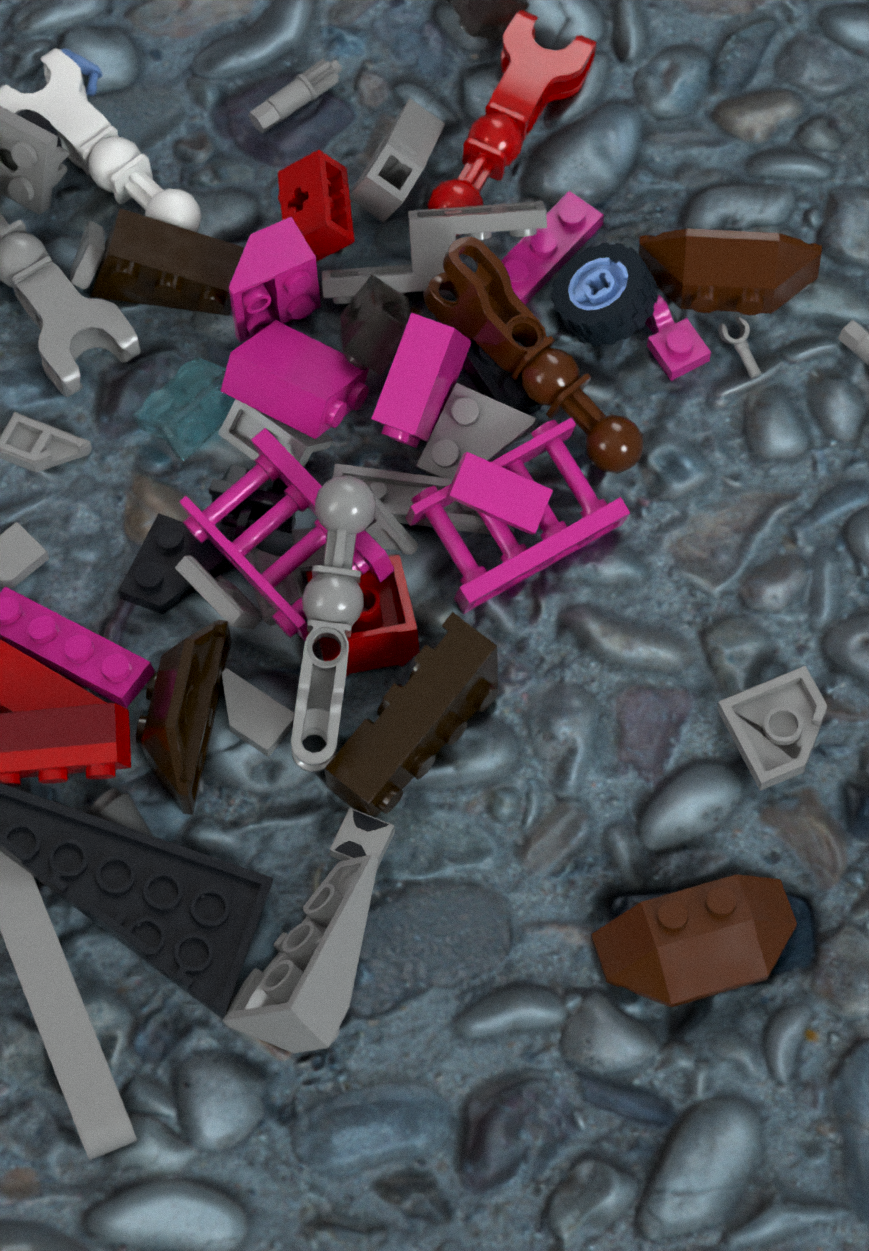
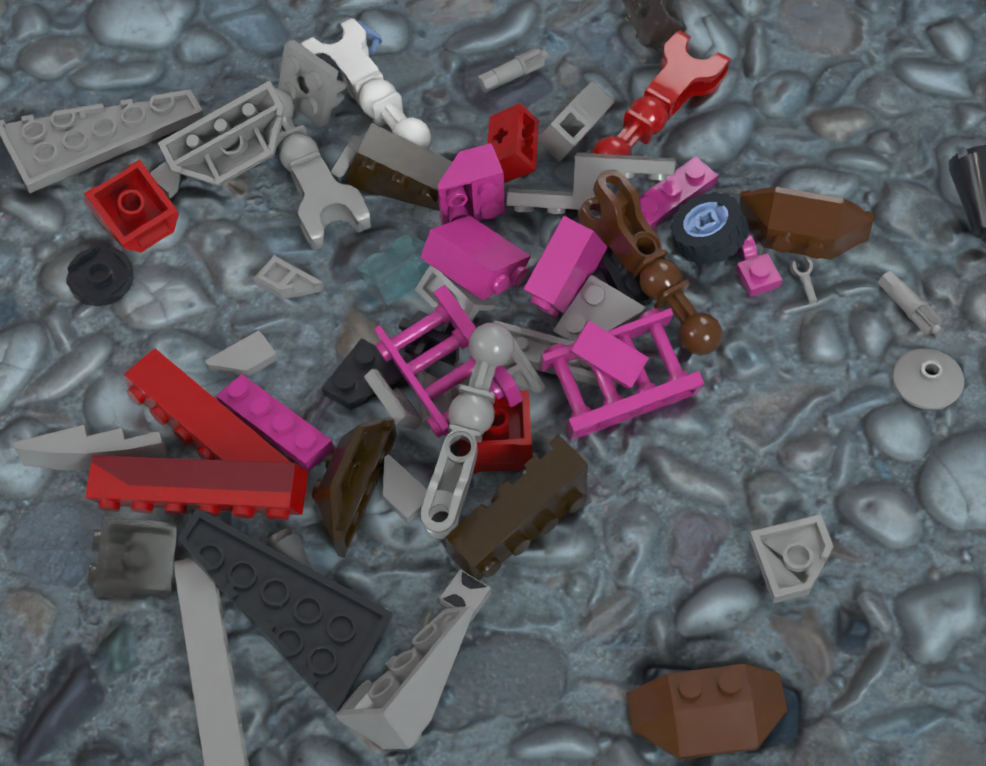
camera: 10 degrees right, 5 degrees down
clear smoke brick [340,274,411,376] -> none

